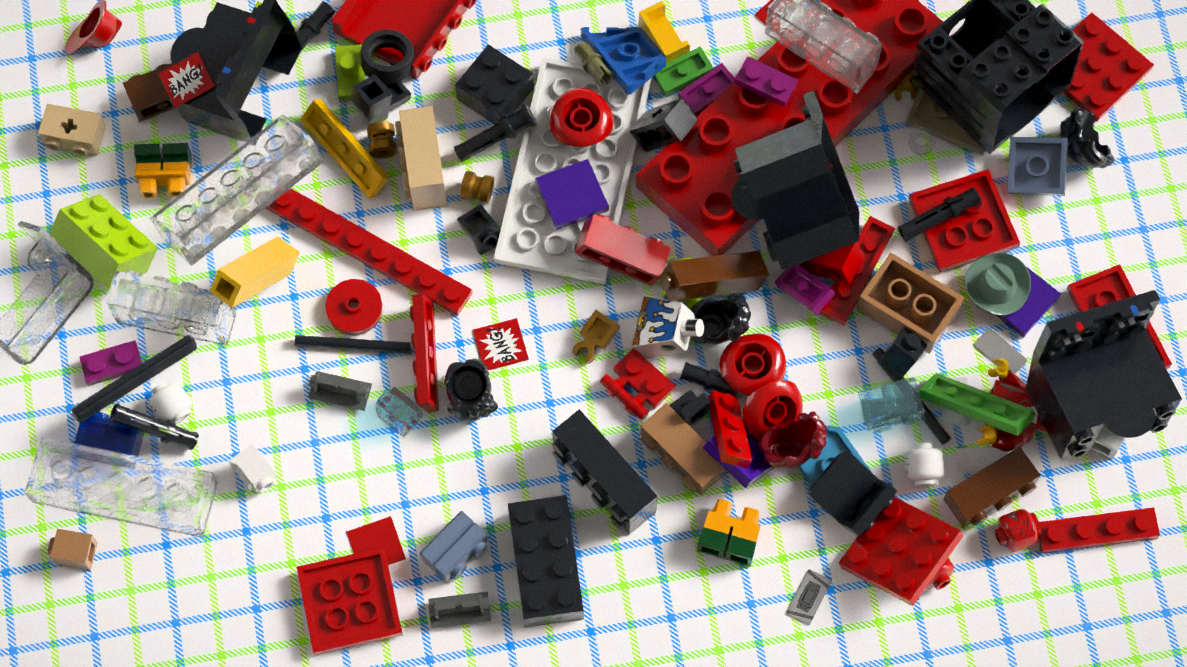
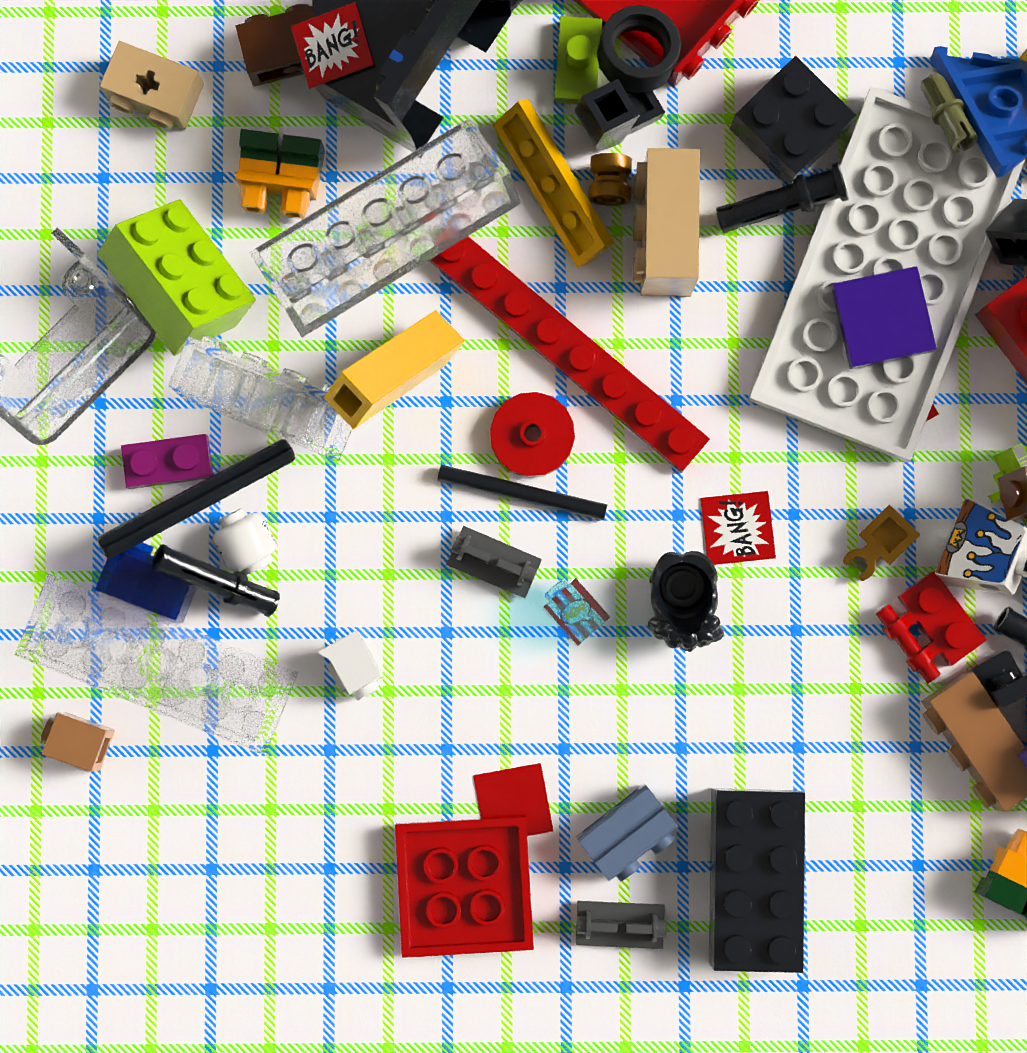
camera: 10 degrees right, 15 degrees up
red plate [410,293,439,413] -> none
black bracket [457,204,500,255] -> none
pearl gold wheel [460,171,495,204] -> none
red hat [549,88,614,147] -> none
black brick [552,409,658,535] -> none
brick [574,214,671,286] -> none

